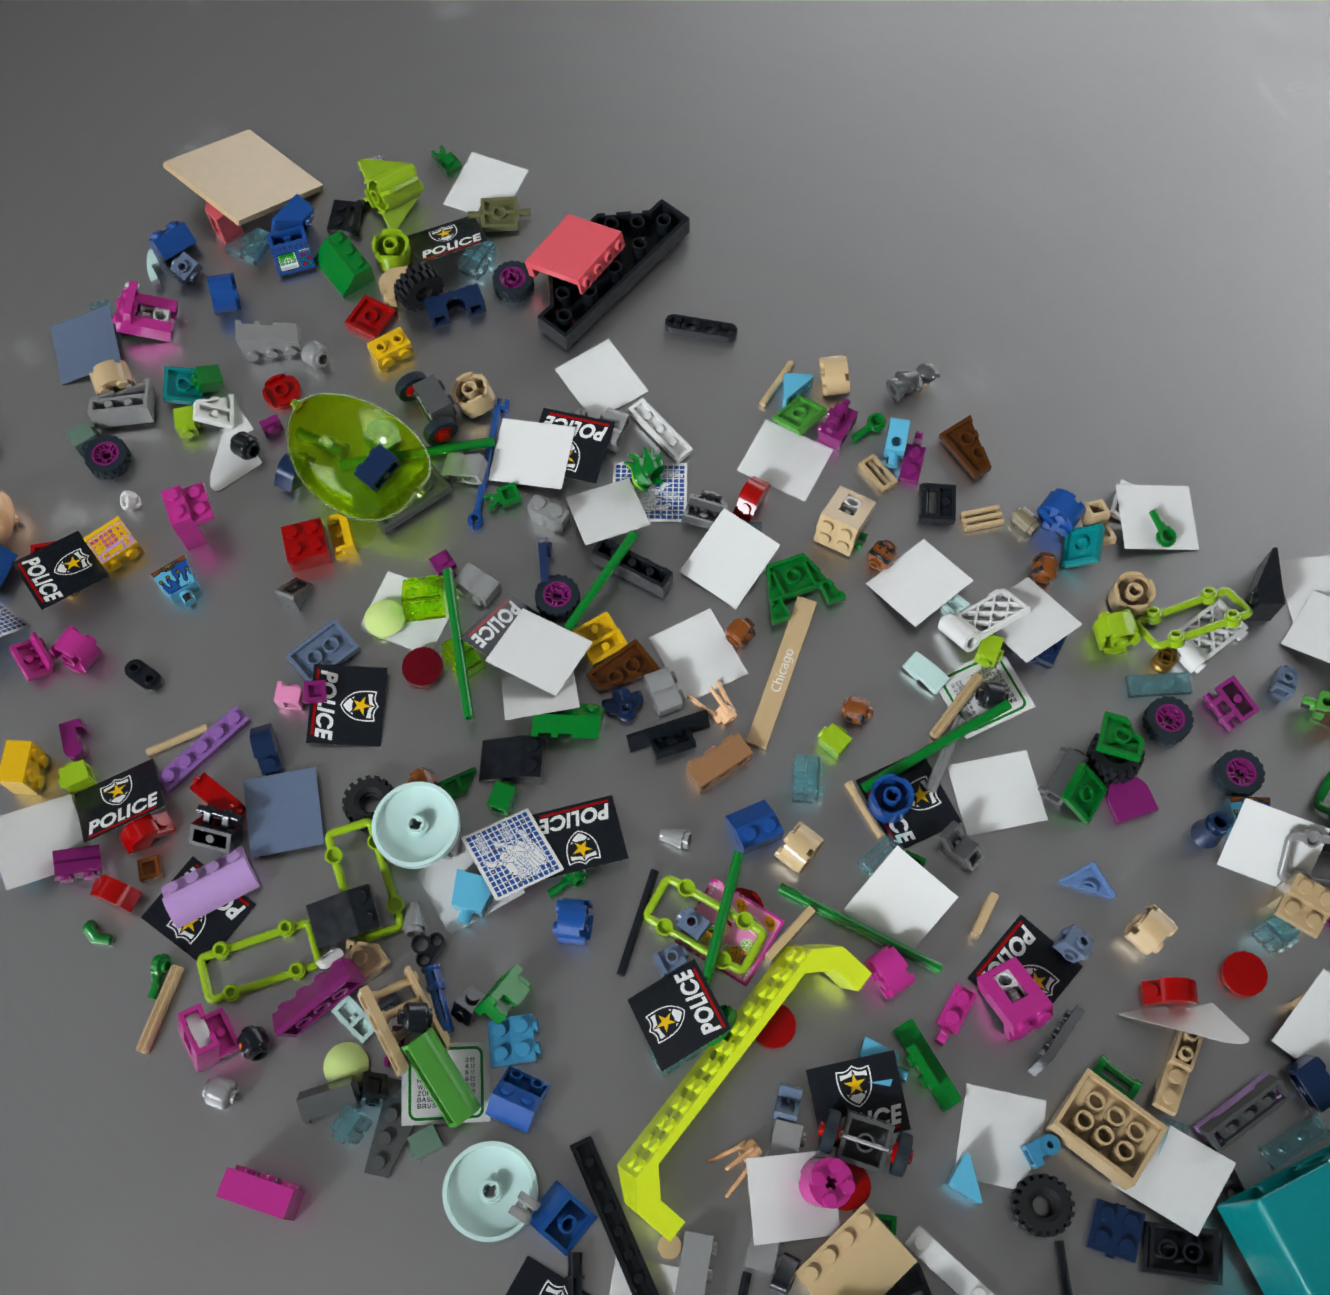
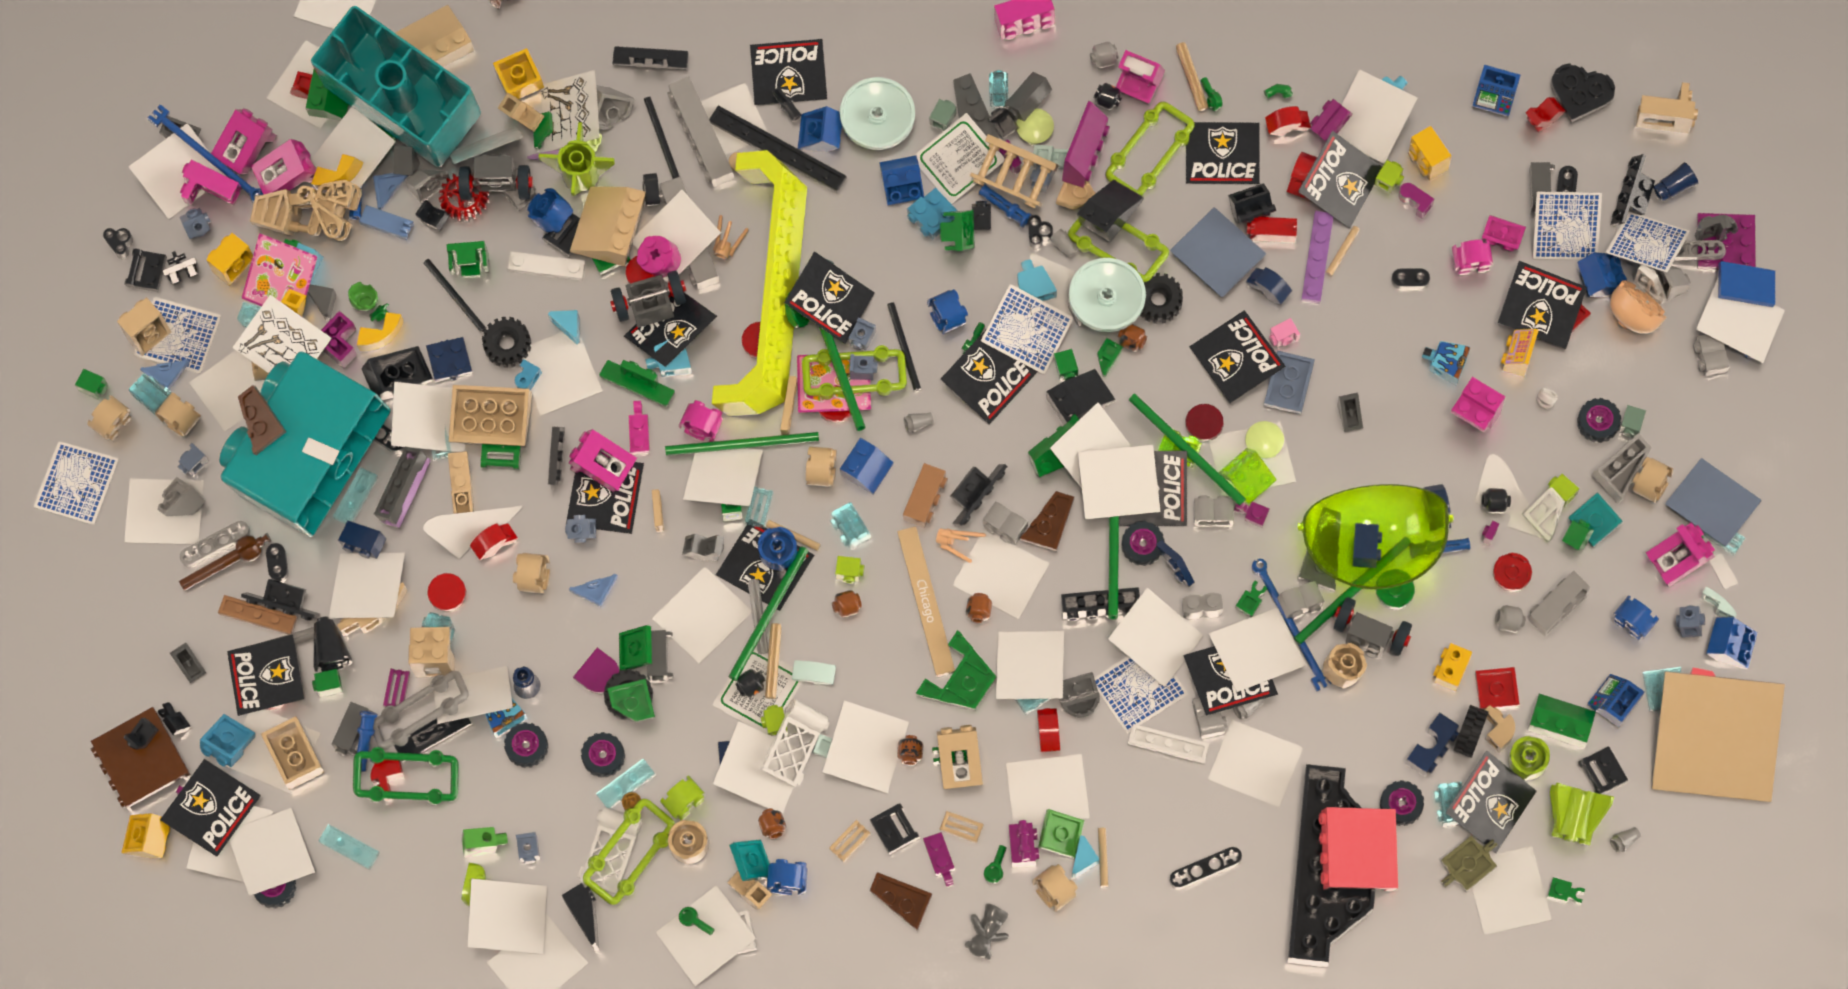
camera: 150 degrees right, 5 degrees up
dark orange tile [137,855,164,883] -> none
lavender brick [161,846,260,929] -> none
blue slope [270,194,314,233] -> none
red brick [281,518,333,573] -> none
magenta plate [304,680,327,704] -> none
white tile [316,948,344,969] -> none
yellow hinge [327,511,358,559] -> none
black head [397,1002,433,1033] -> none
bright green brick [401,1026,481,1128] -> none
light grey wheel [508,1191,541,1225] -> none
yellow slope [572,611,628,665] -> none
dark blue plate [602,685,643,722] -> none
green hair [624,446,665,492] -> none
sand blue bracket [773,1082,803,1124] -> none
medium azure torso [883,417,910,468] -> none
dark tan brick [1011,506,1042,536] -> none
magenta brick [1203,675,1260,731] -> none

